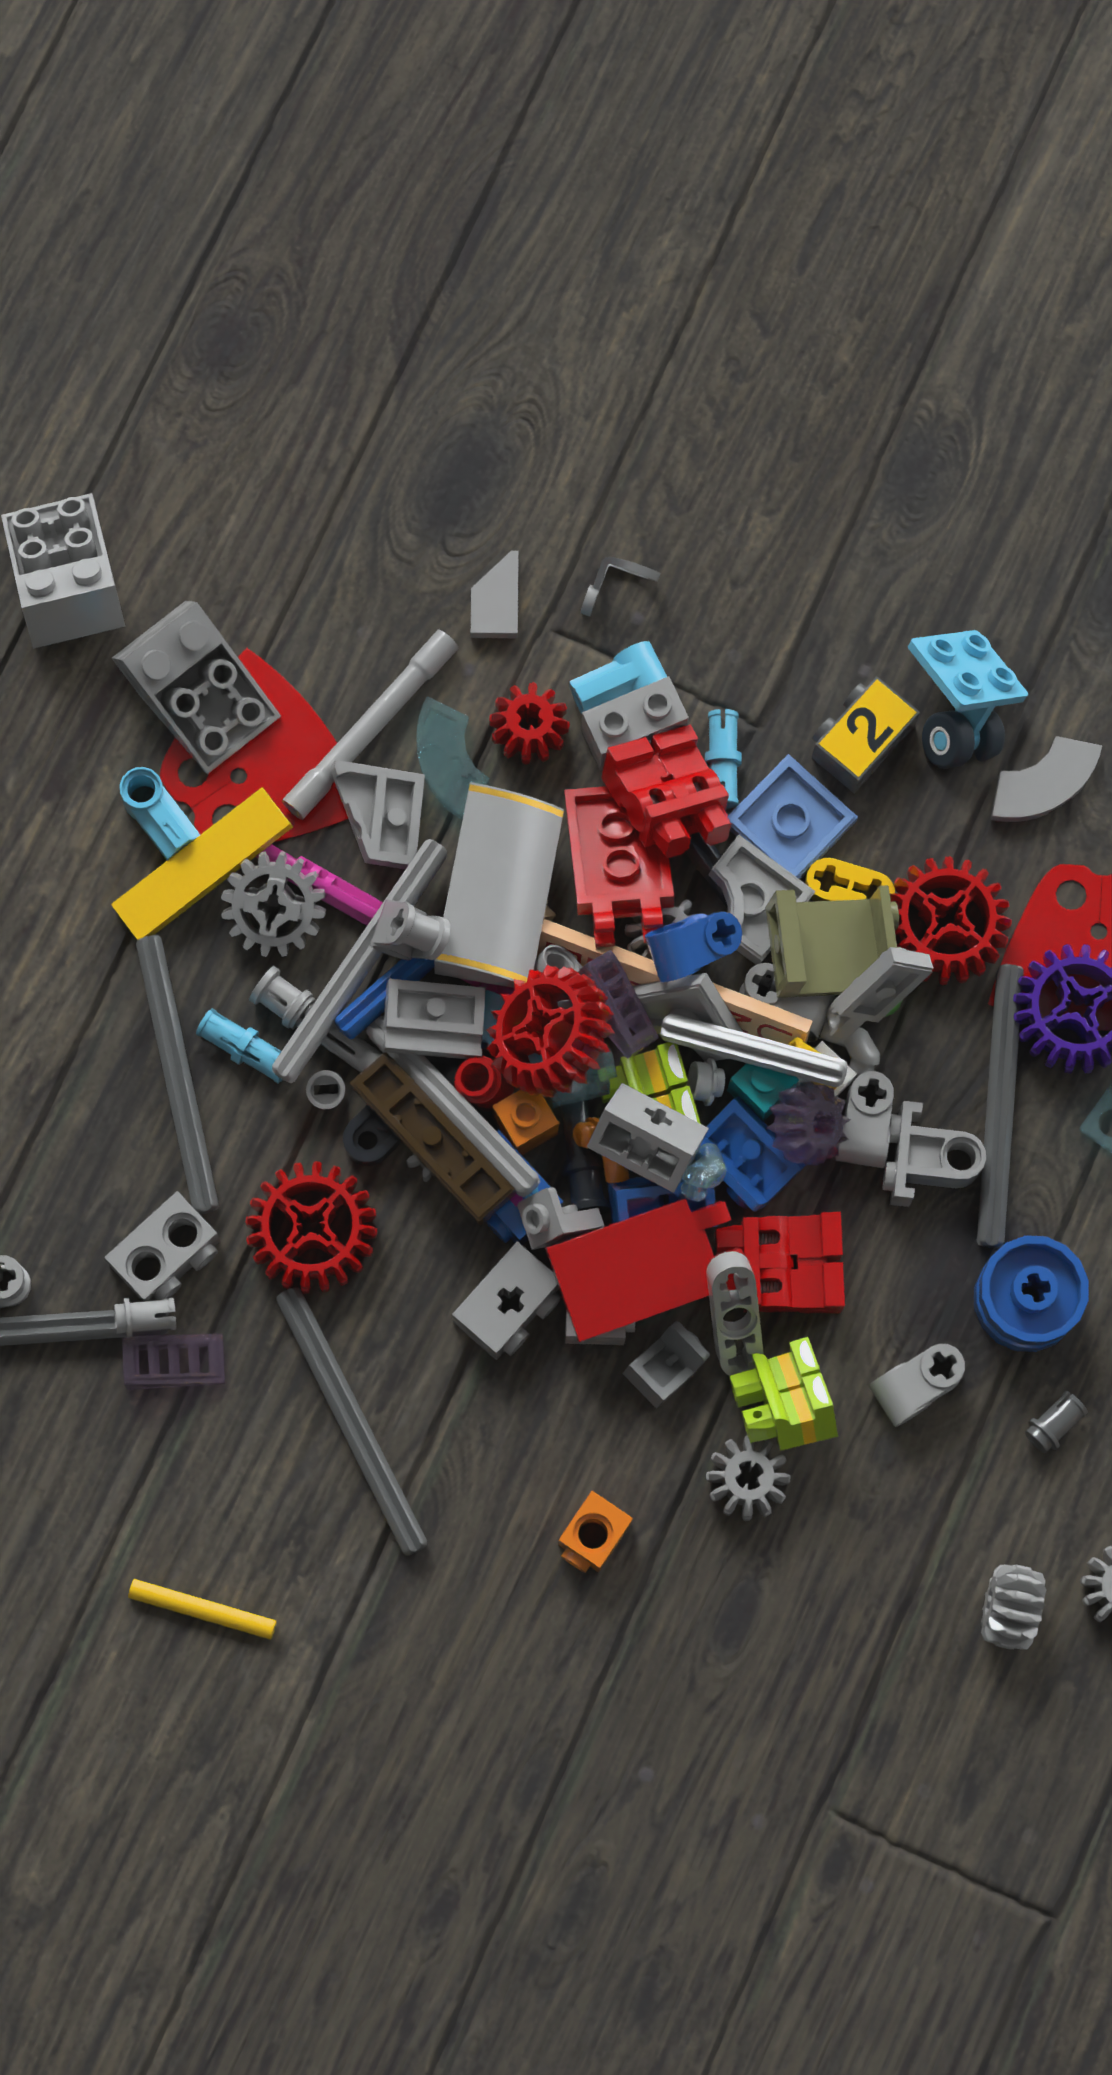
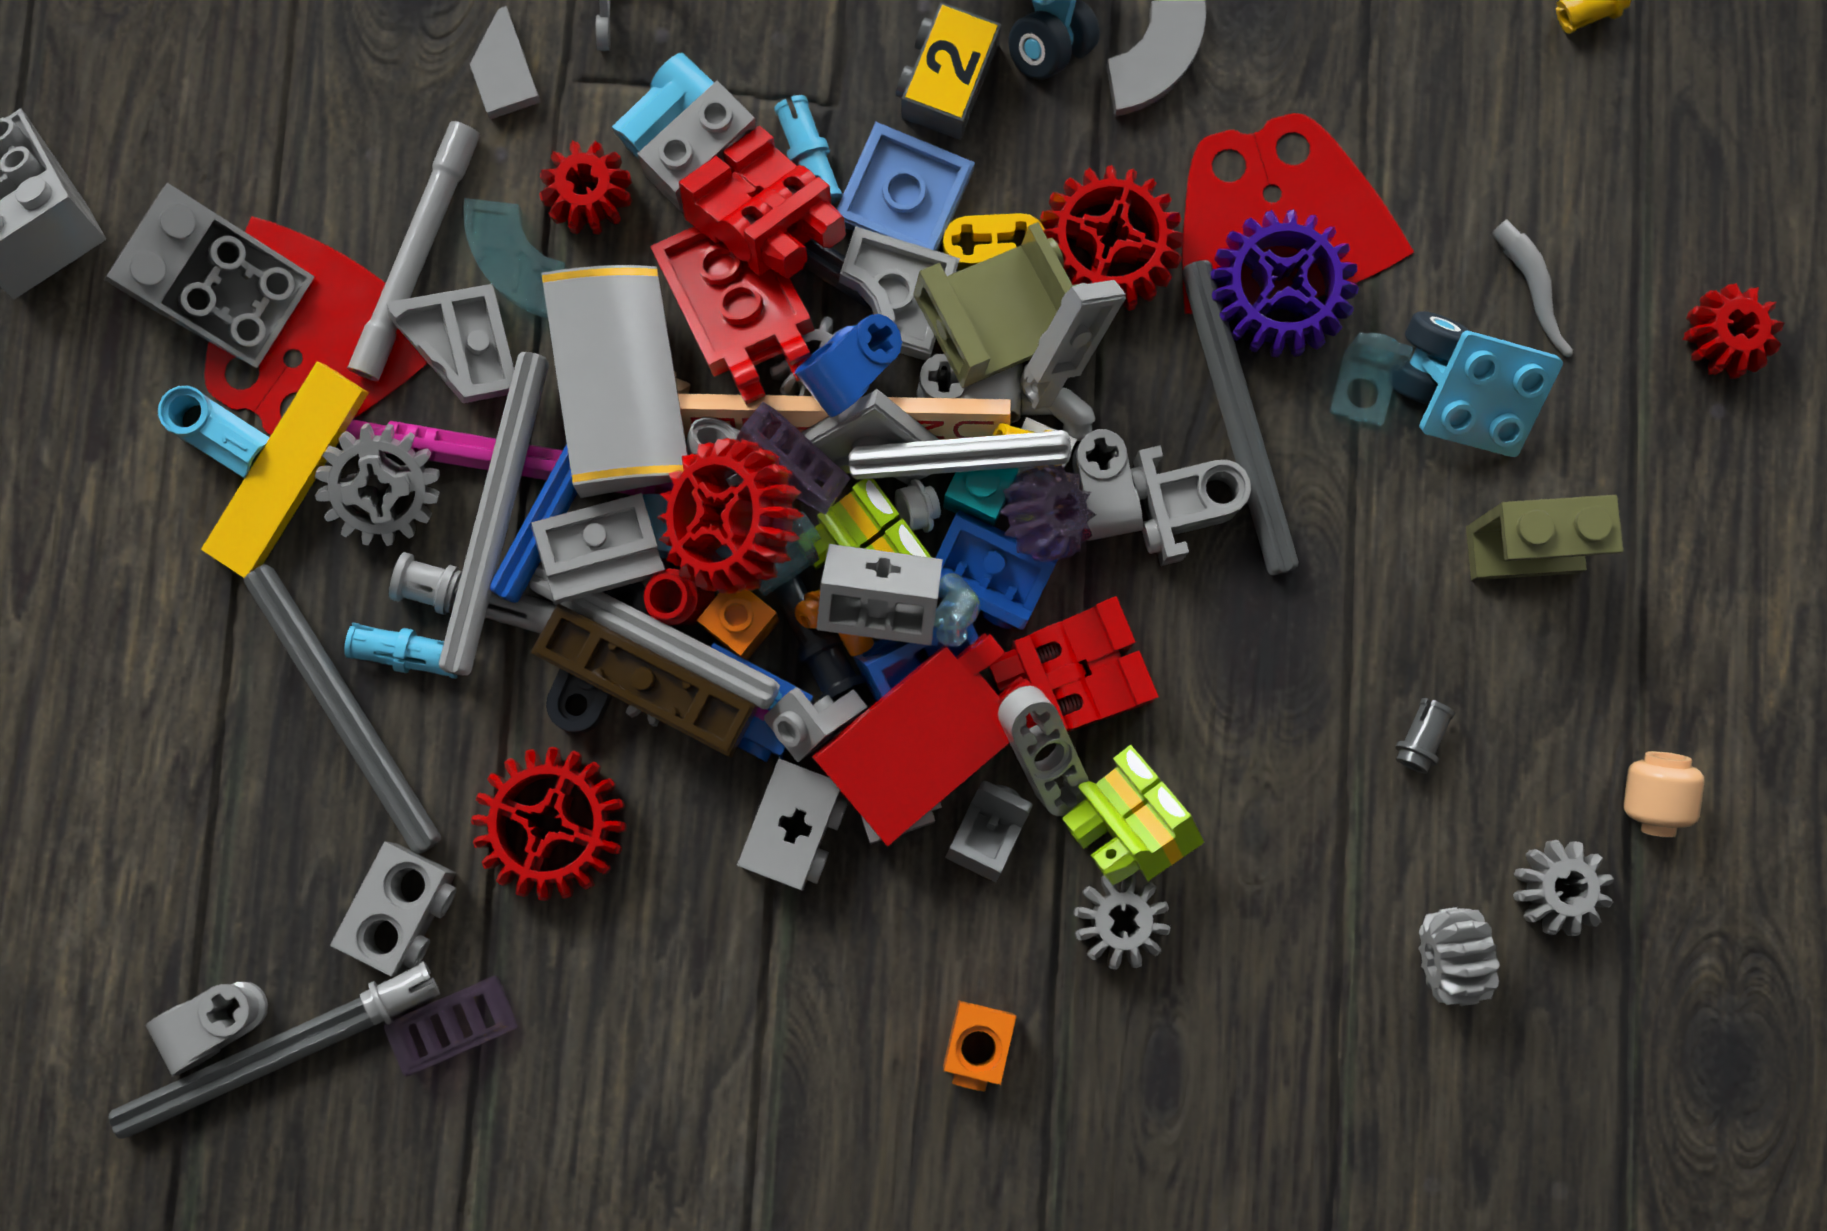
camera: 20 degrees left, 5 degrees up
dark grey axle [277,1286,427,1556] -> none
light grey hinge [306,1070,345,1109] -> none
light grey piece [370,900,451,960] -> none
light grey piece [869,1344,965,1427] -> none
blue wheel [974,1236,1089,1352] -> none

